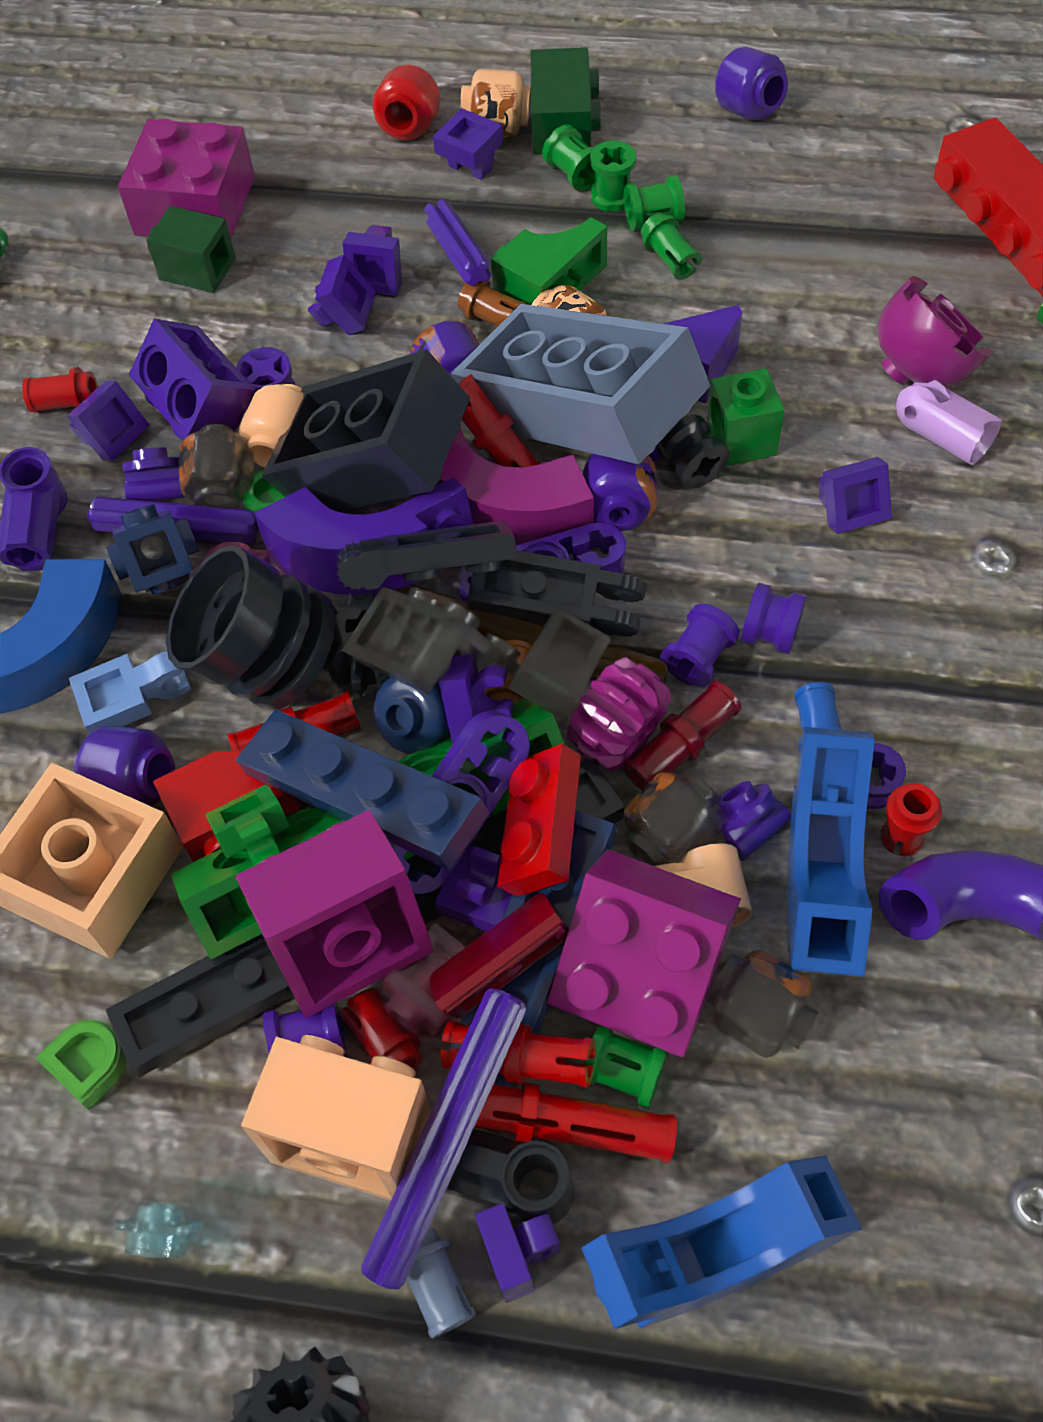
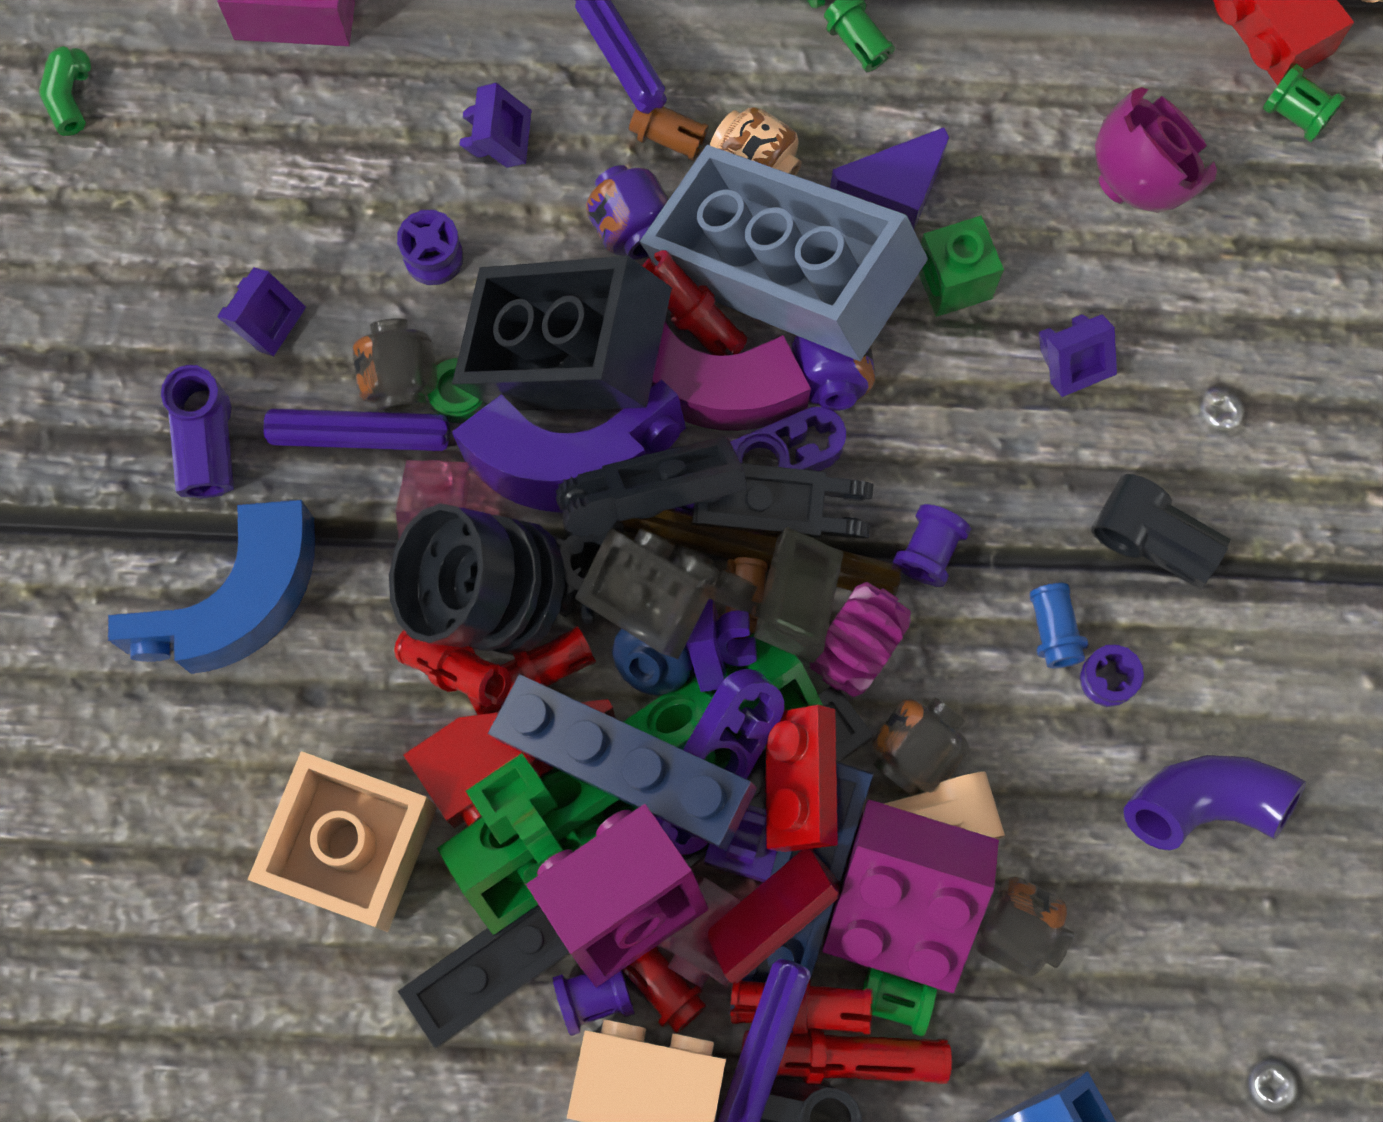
camera: 10 degrees left, 15 degrees up
red pin [22,367,98,413] -> none
bright green tile [36,1020,127,1110] -> none
medium blue plate [69,651,192,733] -> none
dark purple head [74,726,175,807] -> none
dark blue brick [106,504,199,595] -> none
dark purple plate [122,447,186,501] -> none
dark purple brick [128,319,256,446] -> none
dark green brick [146,206,236,293] -> none
light nougat head [239,384,304,468] -> none
dark purple tile [342,225,402,296] -> none
green arch [491,217,607,305] -> none
dark red pin [623,680,742,795] -> none
black wheel [657,414,730,489] -> none
dark purple plate [713,781,791,861] -> none
dark purple wheel [741,582,807,655] -> none
blue arch [787,727,875,977] -> none
red pin [880,783,942,857] -> none
lavender piece [896,380,1002,465] -> none
none -> red pin [394,630,511,707]
none -> black piece [1091,474,1231,589]

